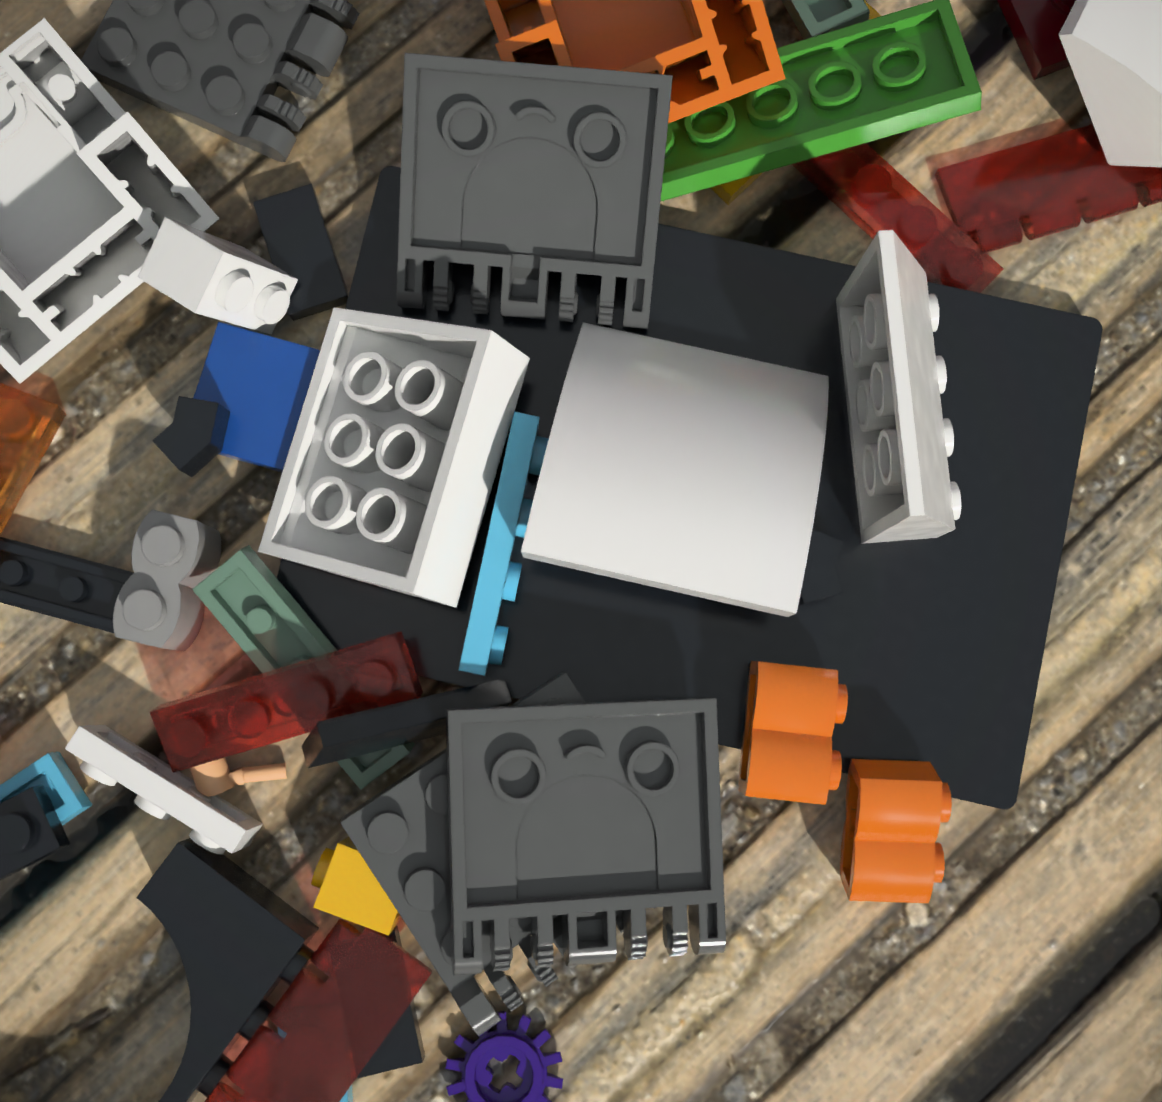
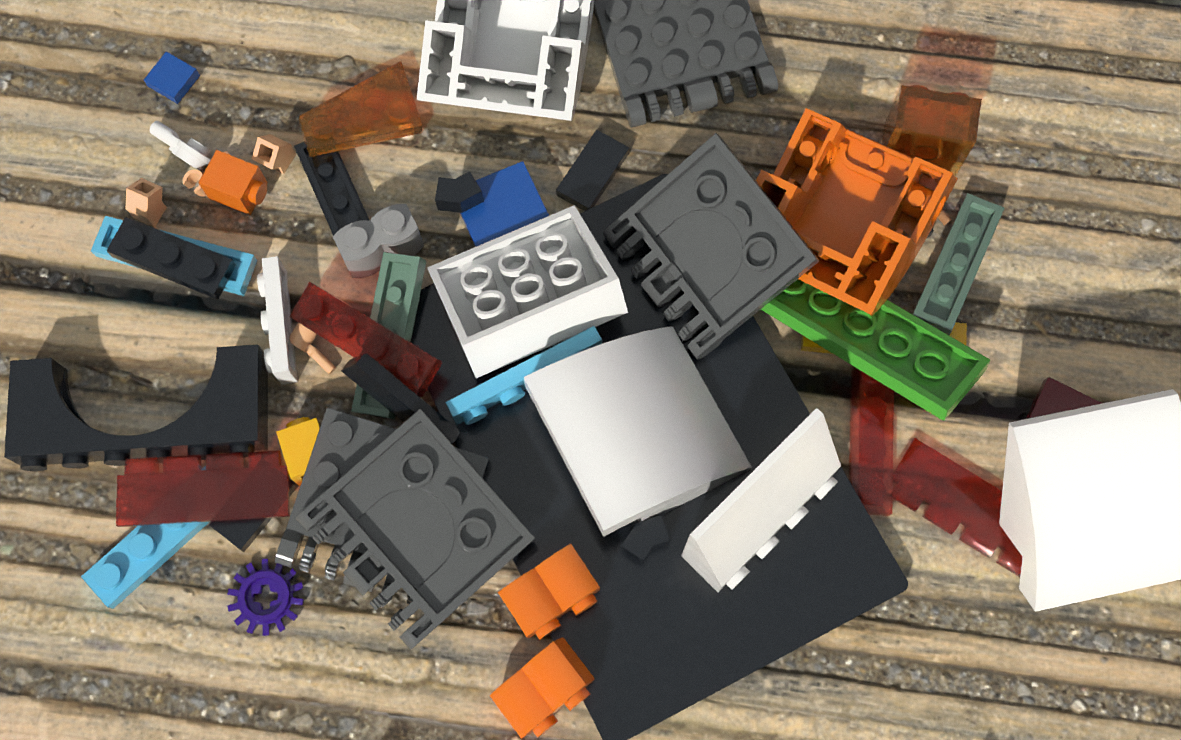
camera: 50 degrees right, 10 degrees down
white brick [137,217,298,335] -> none

